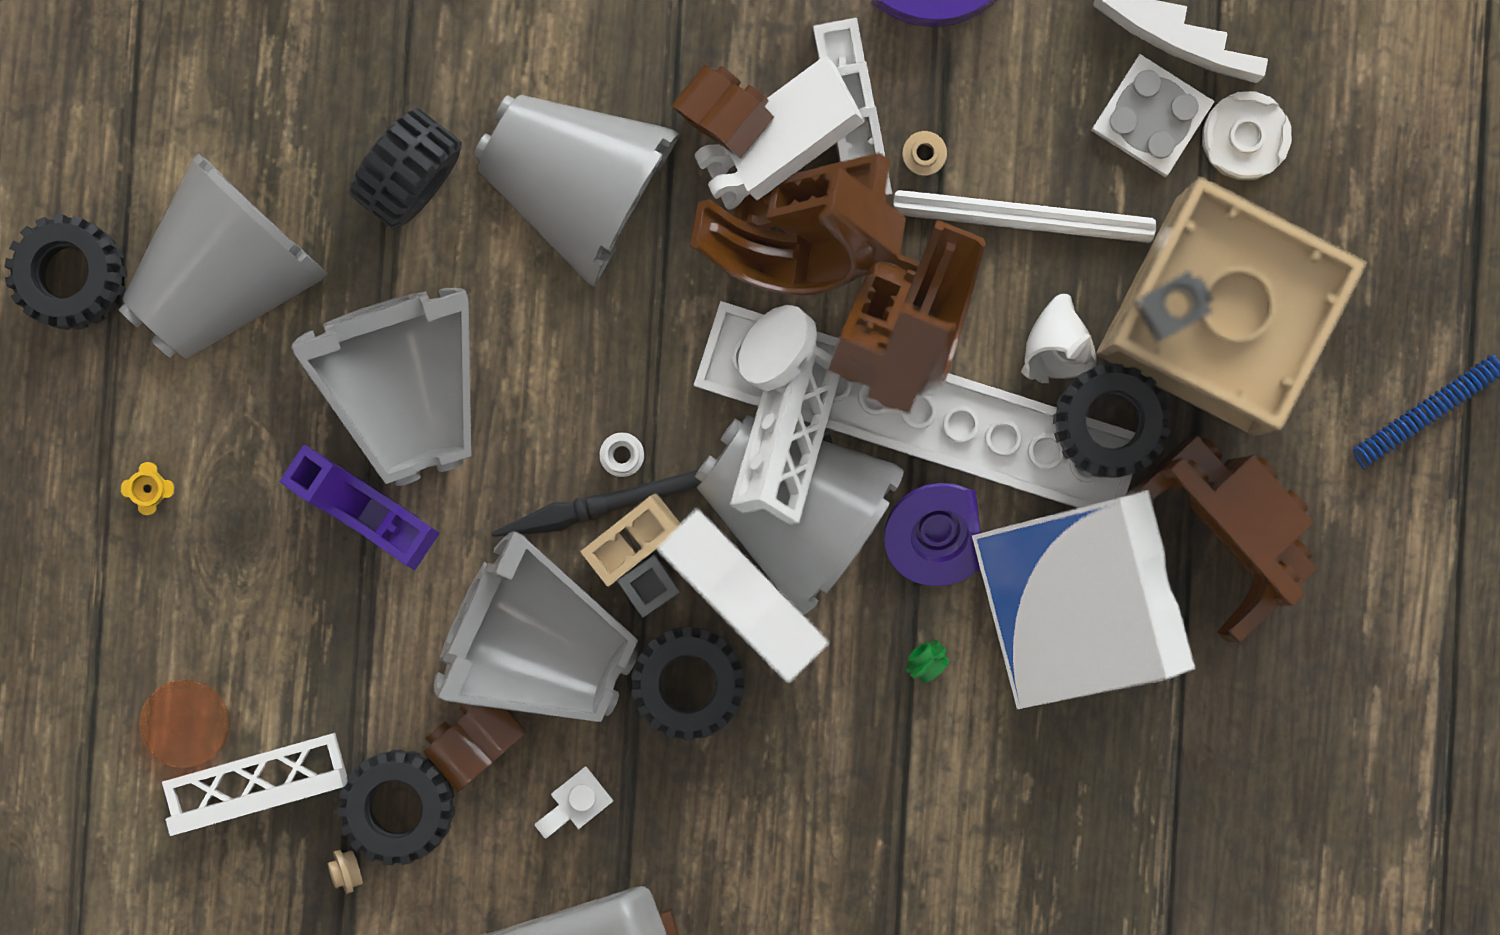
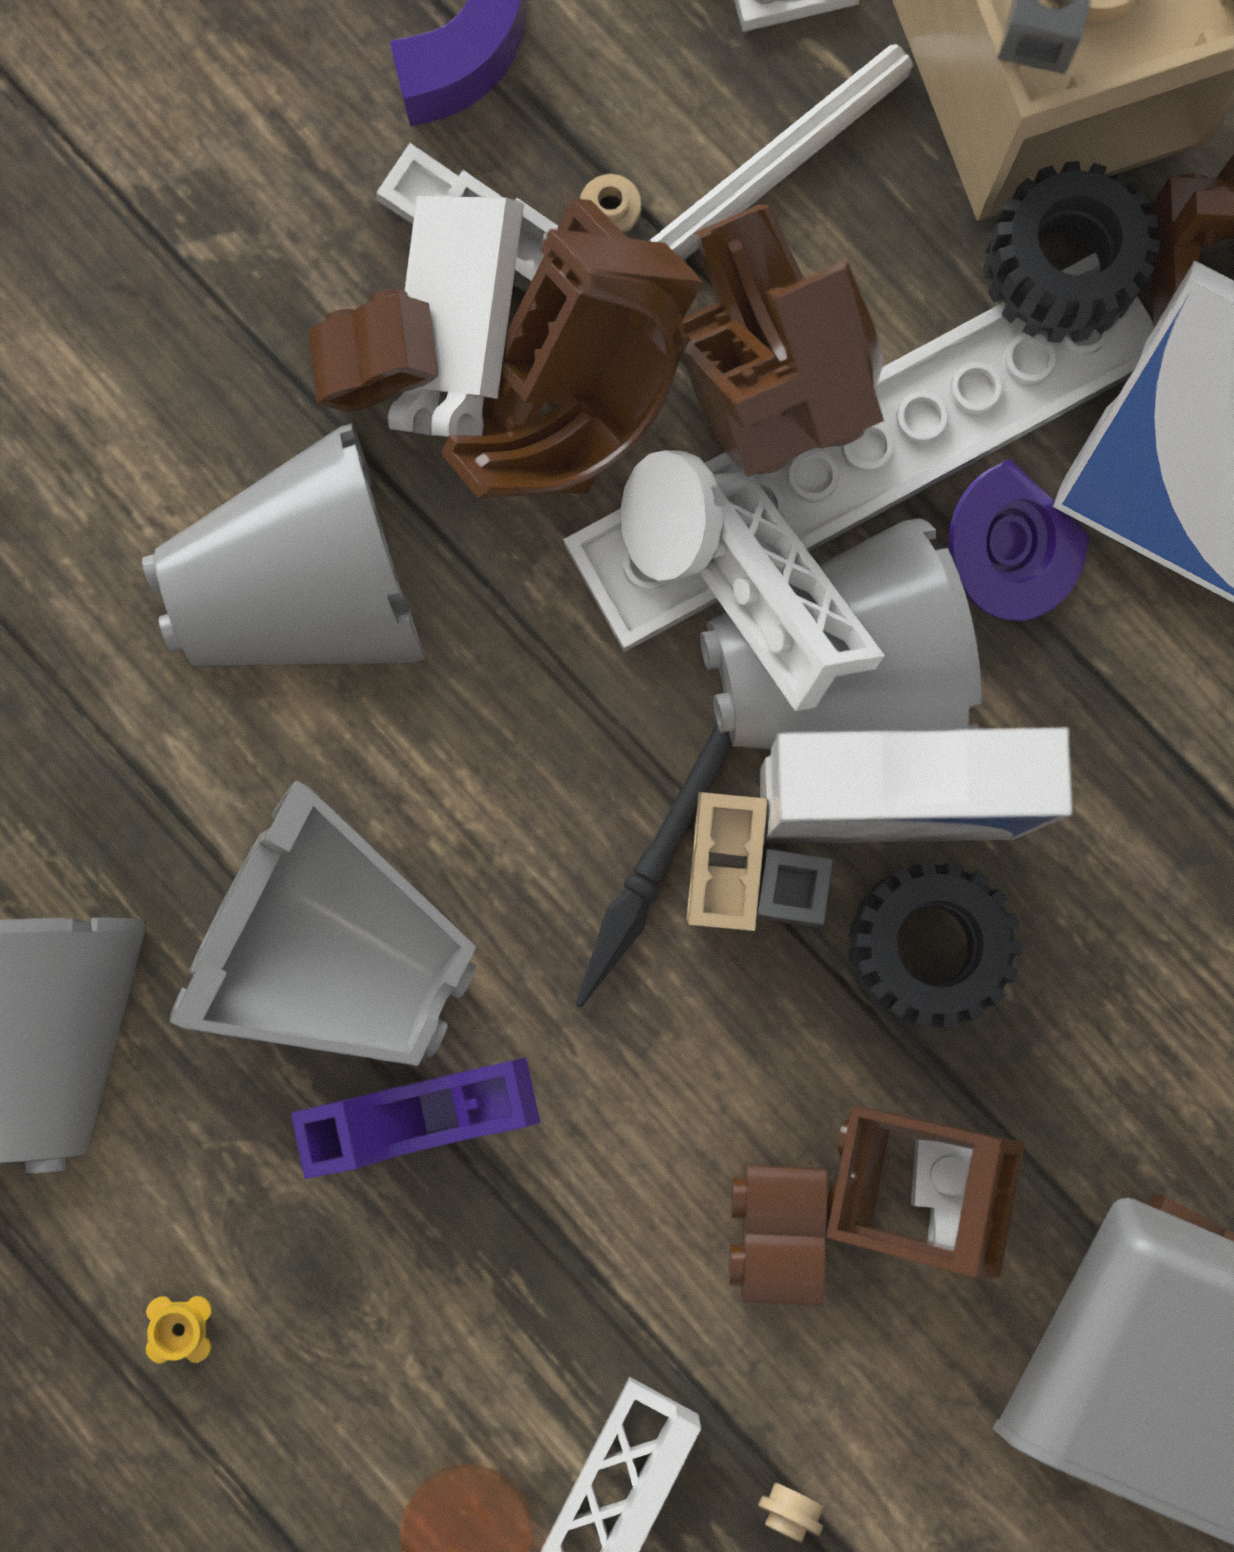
camera: 45 degrees left, 5 degrees down
black tyre [337,749,455,866] -> none
black tyre [349,108,462,229] -> none
light grey cone [434,532,638,722] -> none
white plate [600,433,644,477] -> none
green plate [905,640,949,683] -> none
white hat [1021,294,1097,383] -> none
none -> reddish brown window [826,1105,1025,1278]

